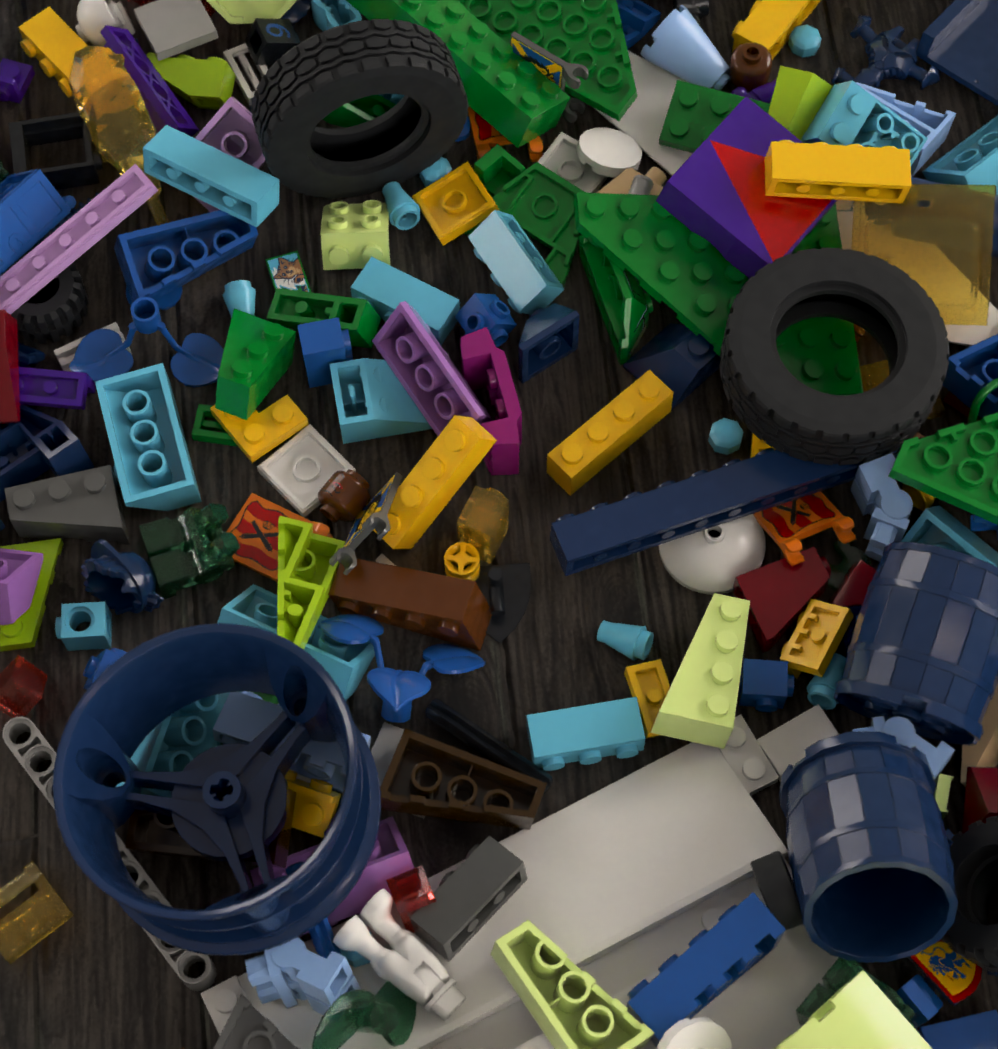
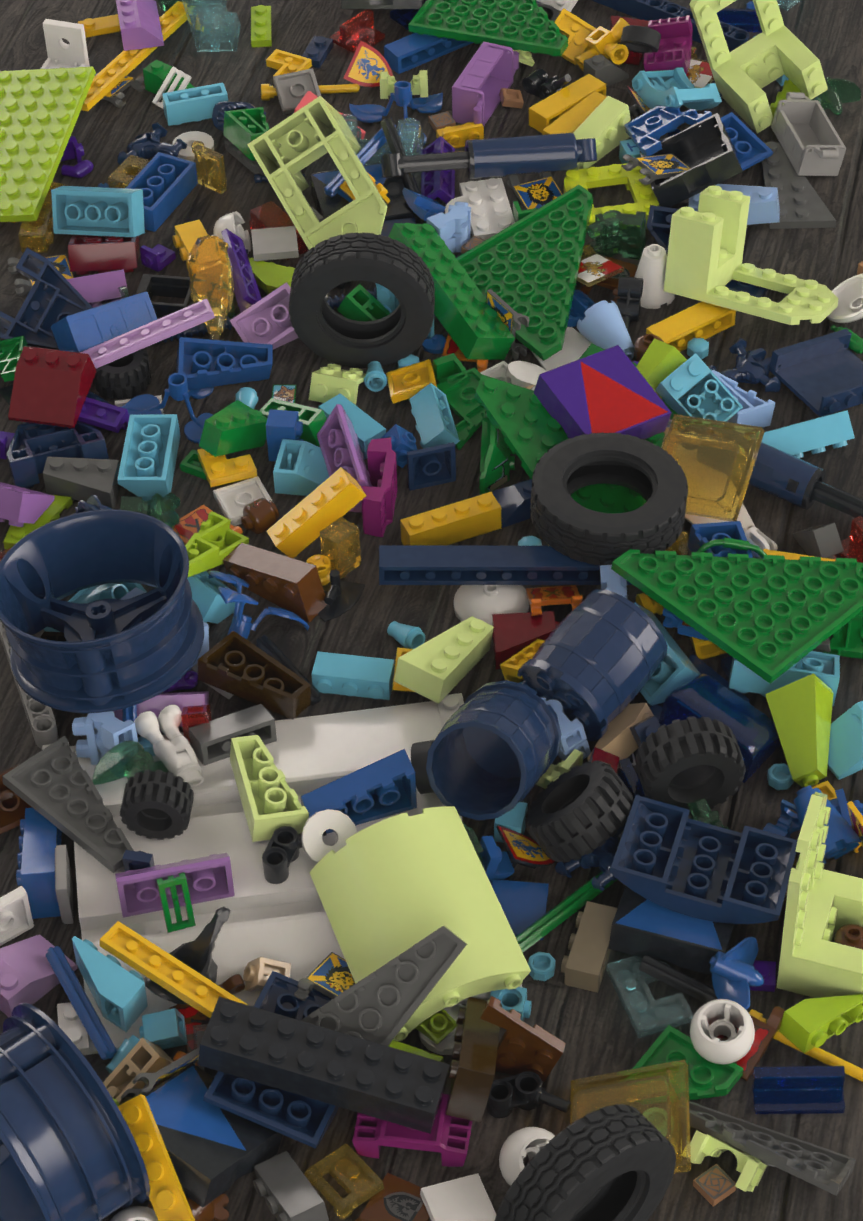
camera: 20 degrees right, 20 degrees down
medium azure brick [143,125,280,227] -> none
dark grey flag [329,472,403,576] -> none
blue brick [739,658,794,712] -> none
yellow brick [764,140,912,203] -> none

